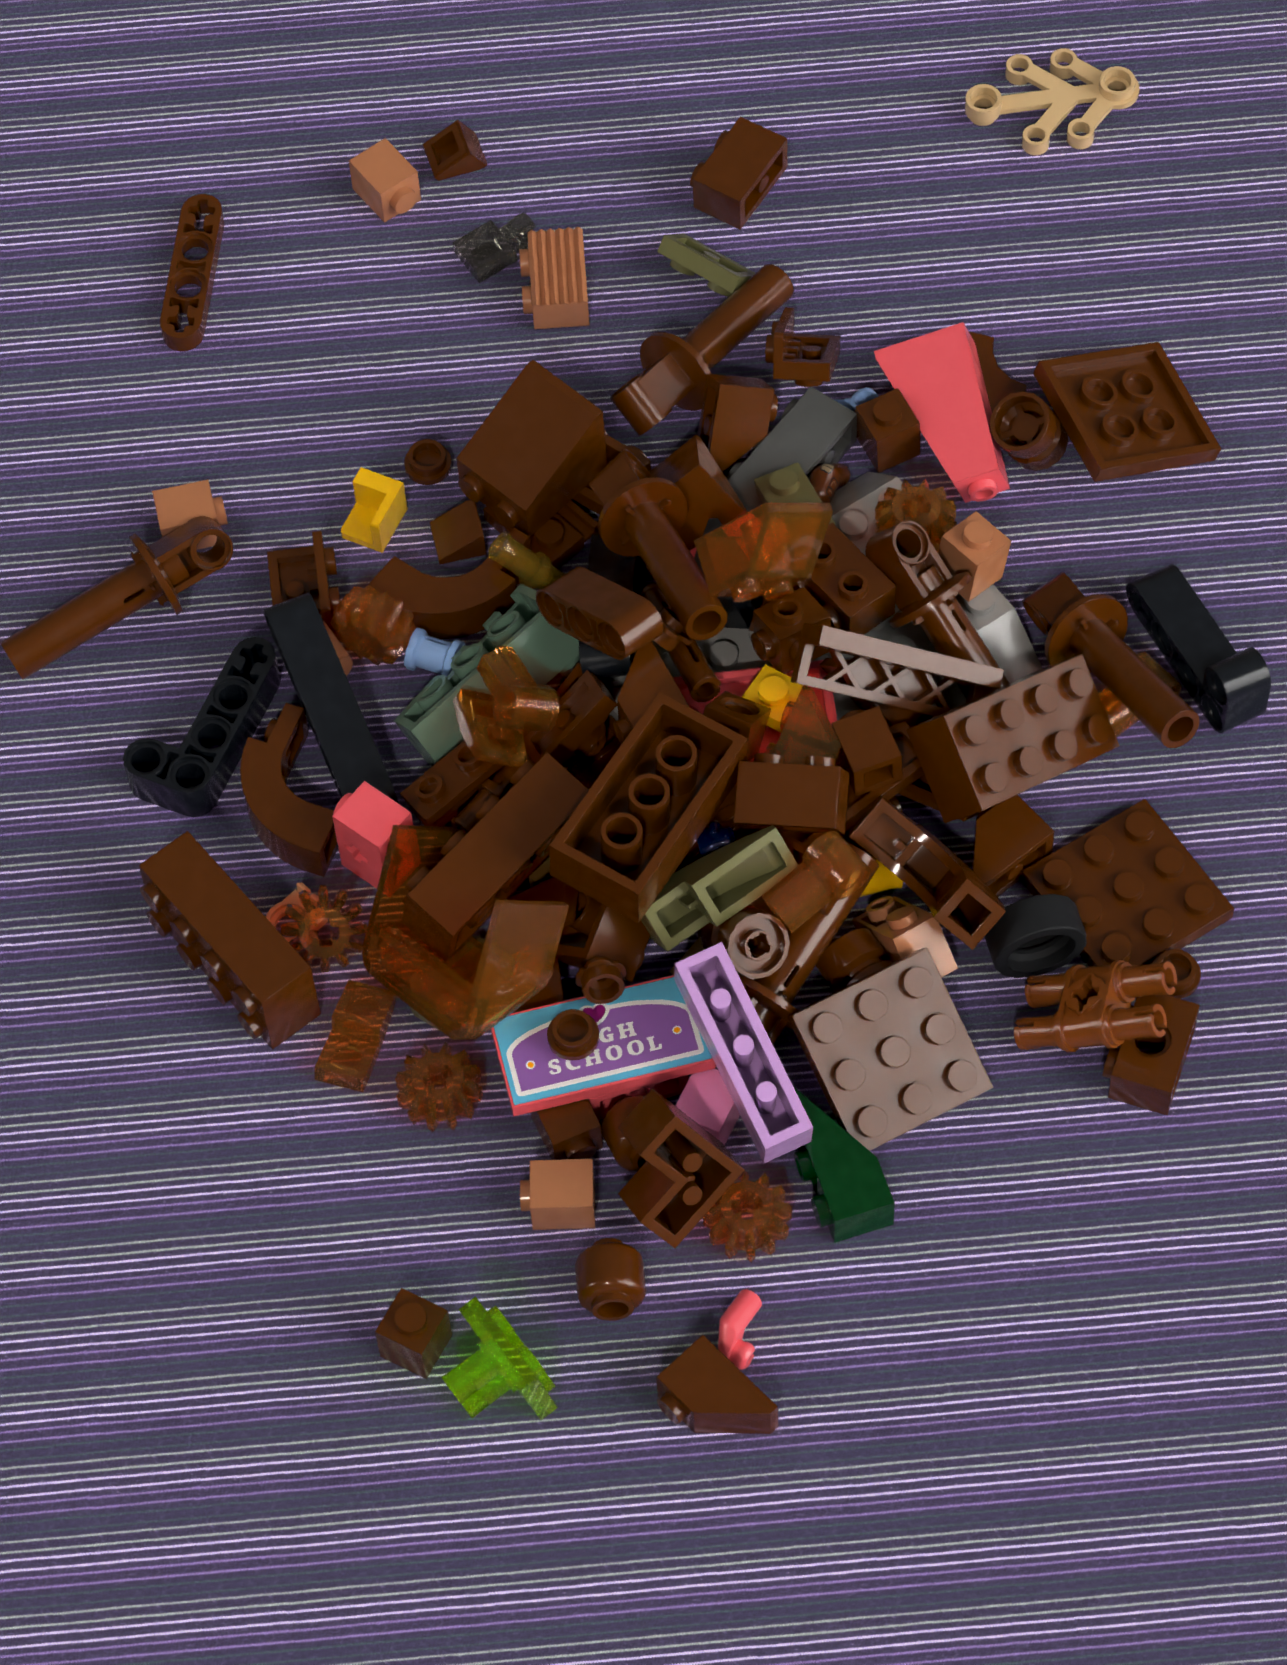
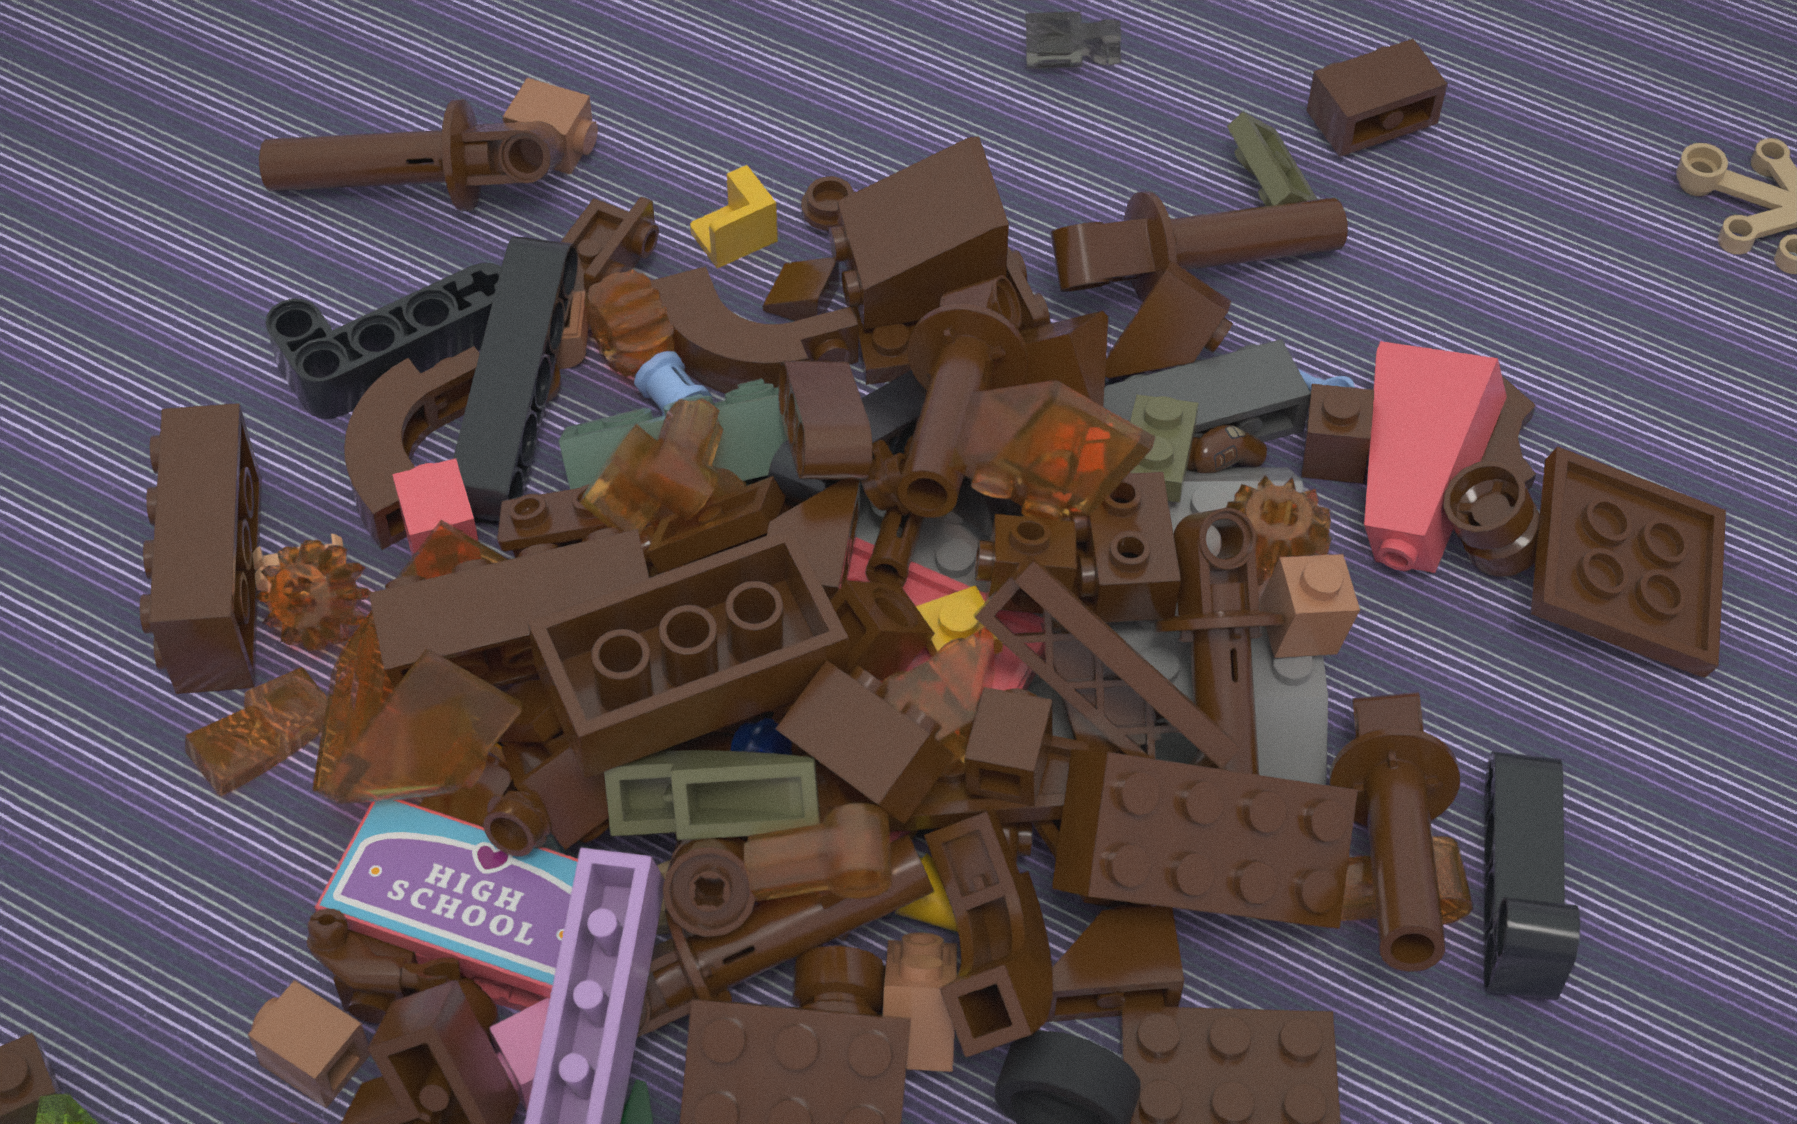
camera: 30 degrees right, 5 degrees down
clear orange gear [395,1041,483,1133] -> none
clear yellow pin [488,532,565,590] -> none
nougat brick [519,226,590,329] -> none
reddish brown plate [547,1009,599,1061] -> none
reddish brown bracket [765,307,840,387] -> none
none -> reddish brown arm [306,908,460,993]

